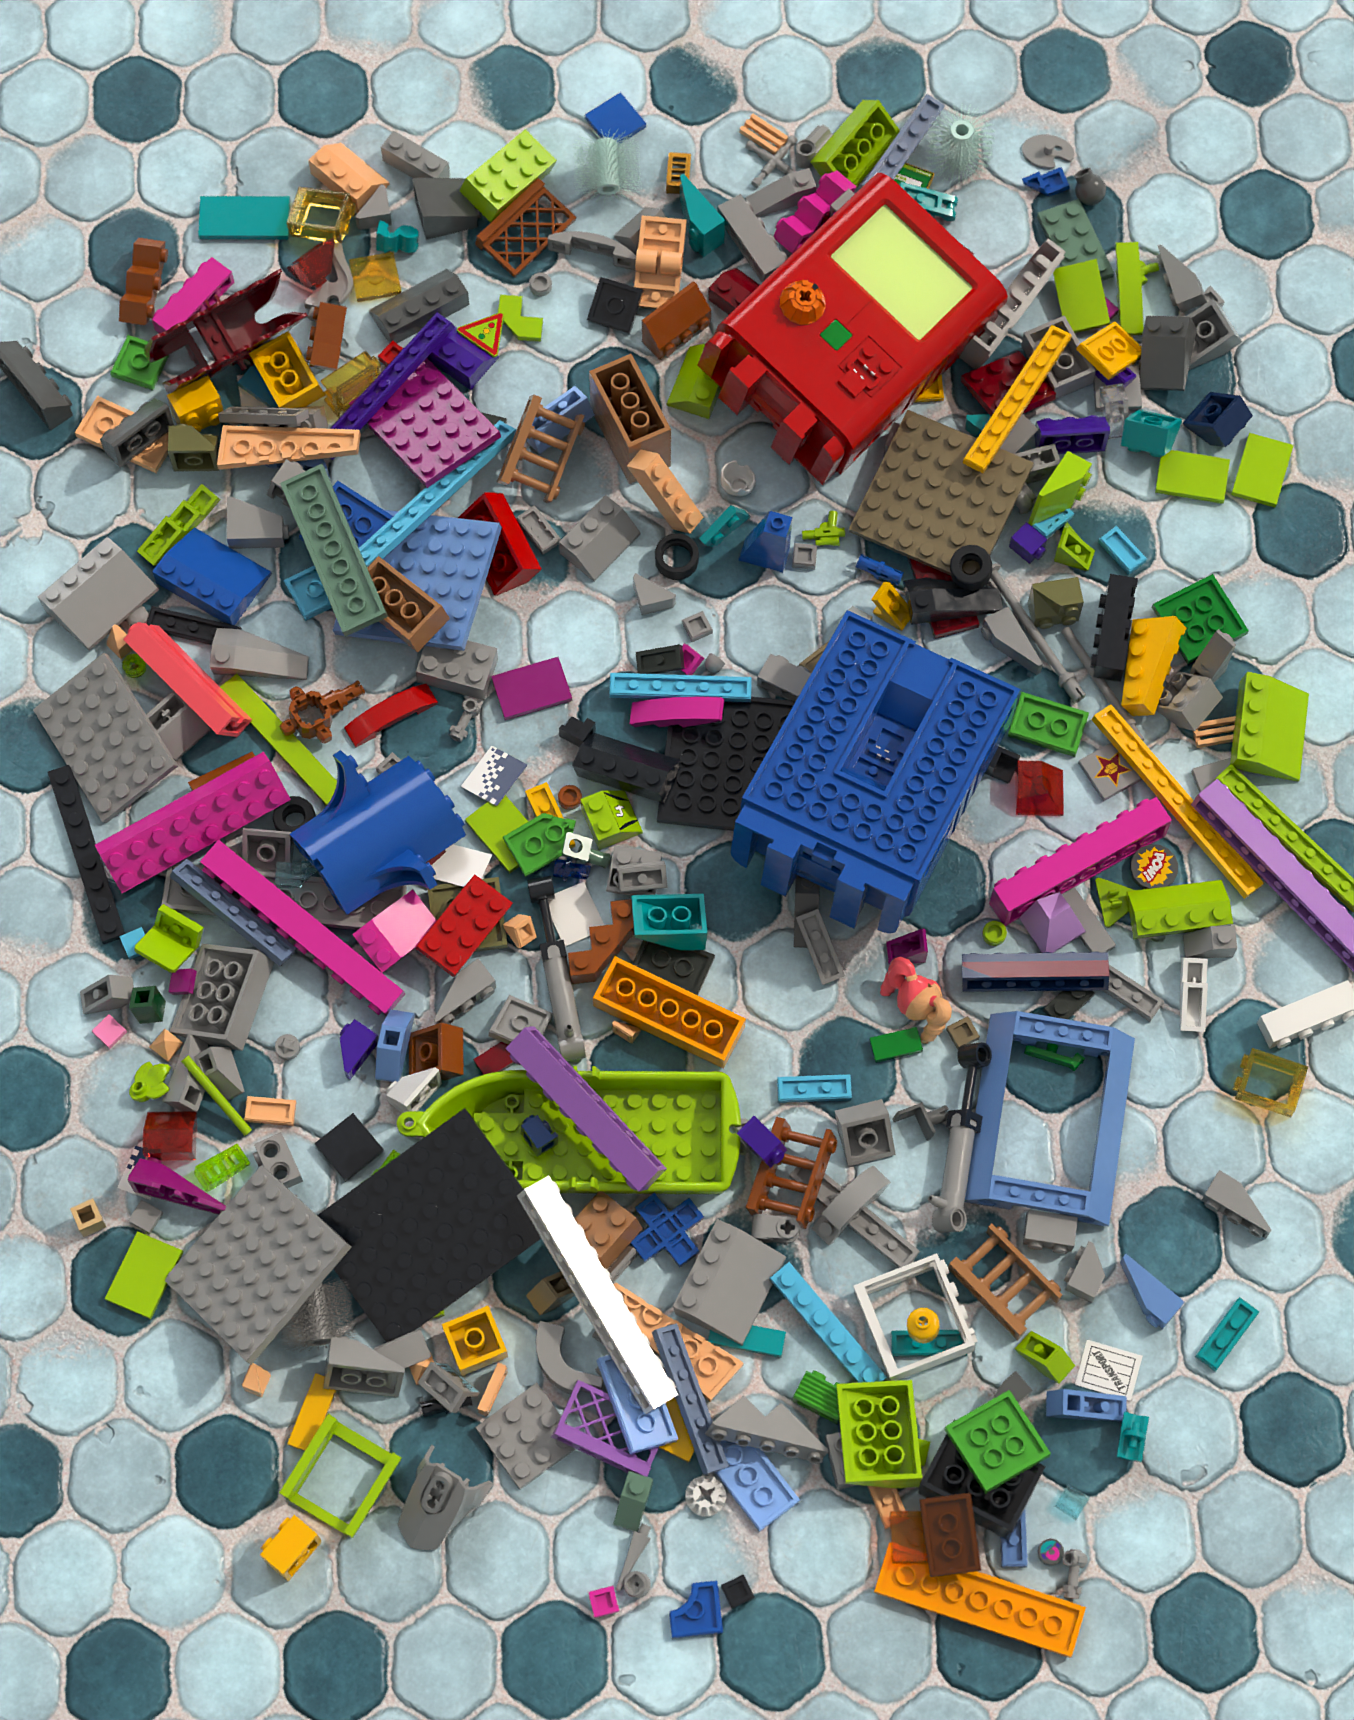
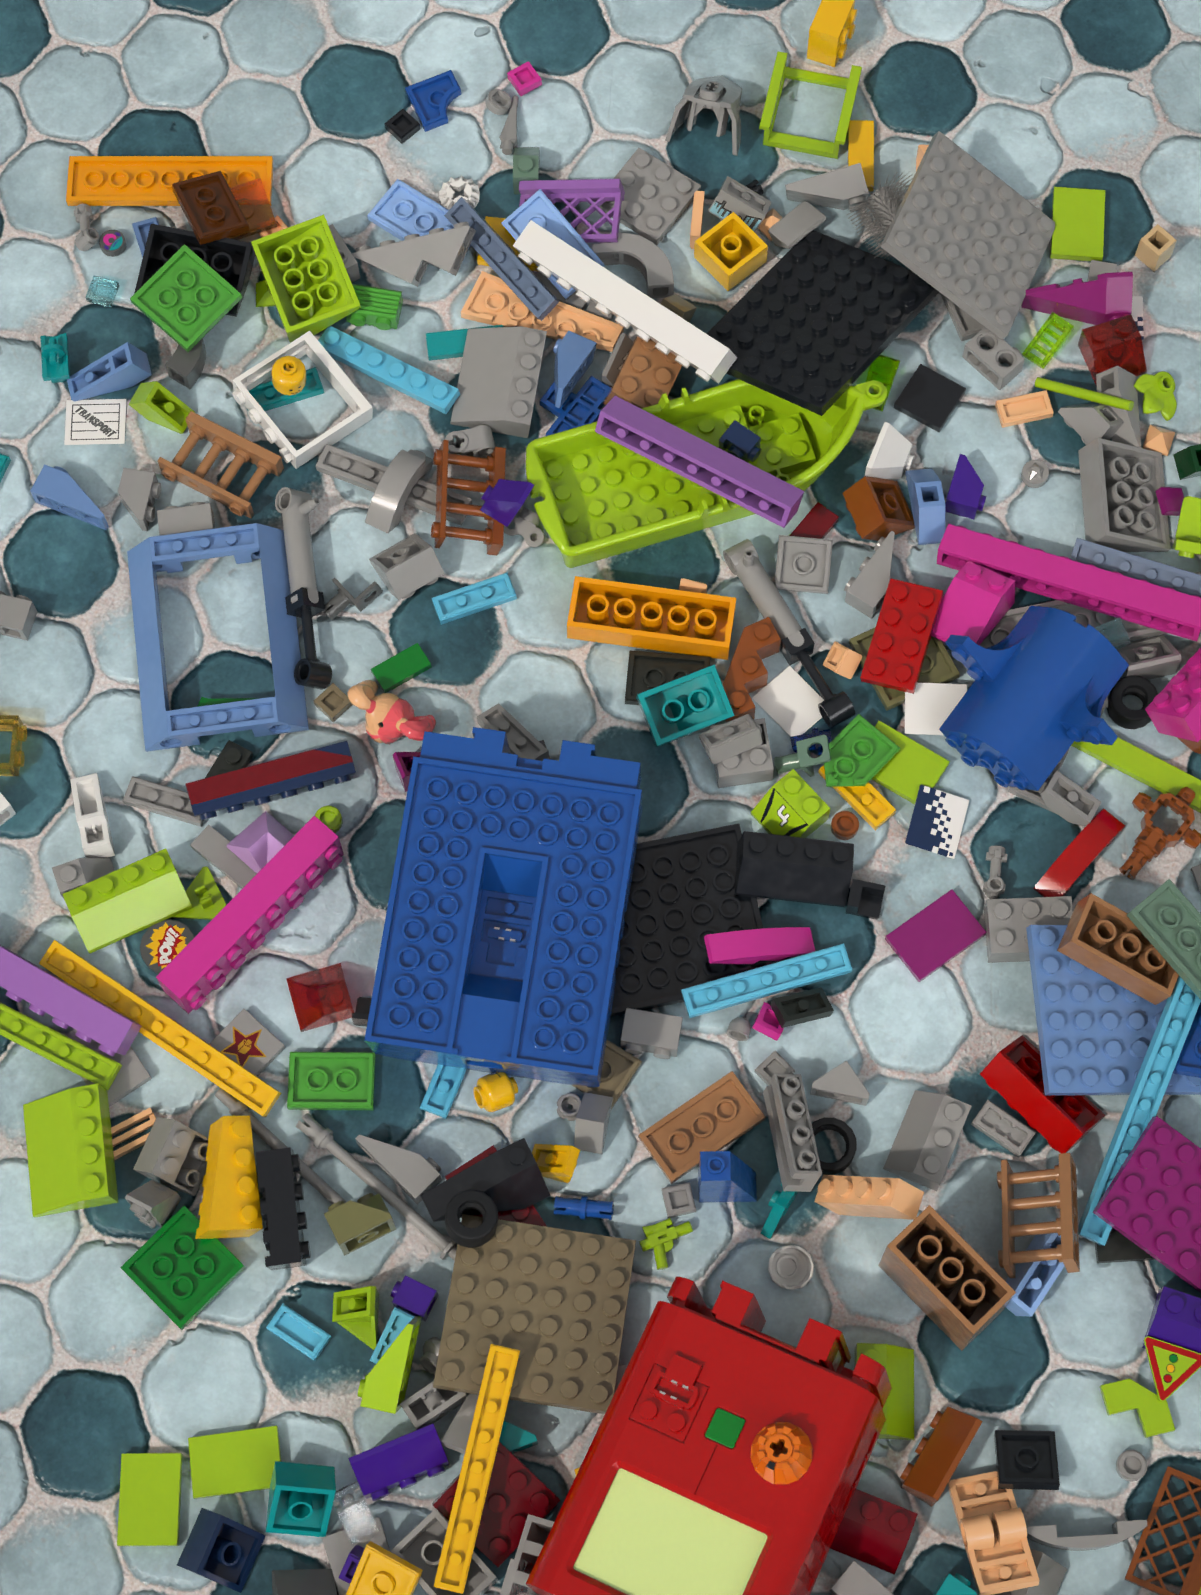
camera: 165 degrees right, 0 degrees up
none -> medium blue slope [553,331,597,408]
none -> medium nougat plate [638,1071,766,1184]
none -> light grey brick [763,1073,822,1192]
none -> light grey slope [1040,770,1101,826]

